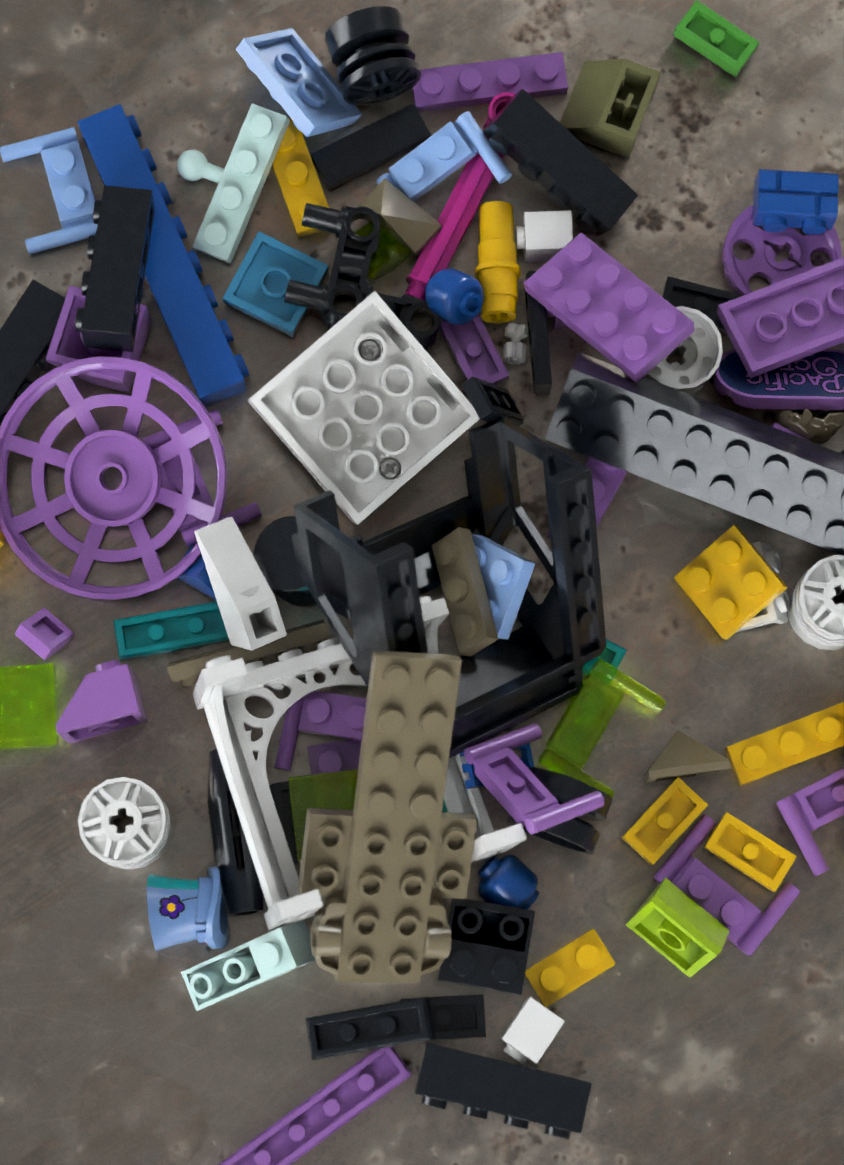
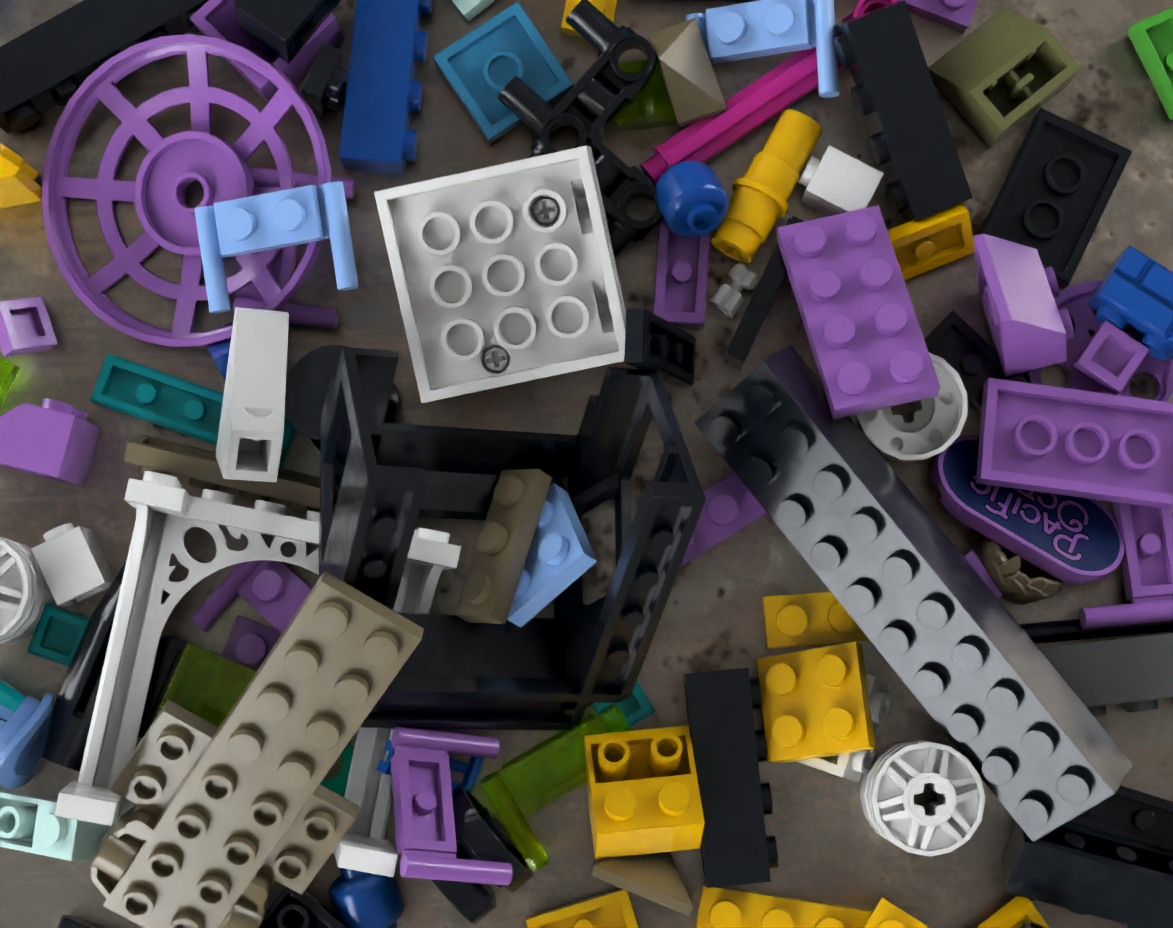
camera: 35 degrees right, 5 degrees up
none -> teal tile [27,604,90,667]
none -> white brick [31,523,114,607]
none -> light blue plate [194,181,359,313]
none -> black plate [301,42,347,121]
none -> yellow slope [584,725,705,859]
none -> black brick [683,668,778,888]
none -> yellow plate [761,592,870,649]
none -> yellow plate [887,203,974,281]
none -> medium lavender slope [973,233,1074,377]
none -> black tile [978,108,1132,289]
none -> medium lavender plate [1072,320,1149,395]

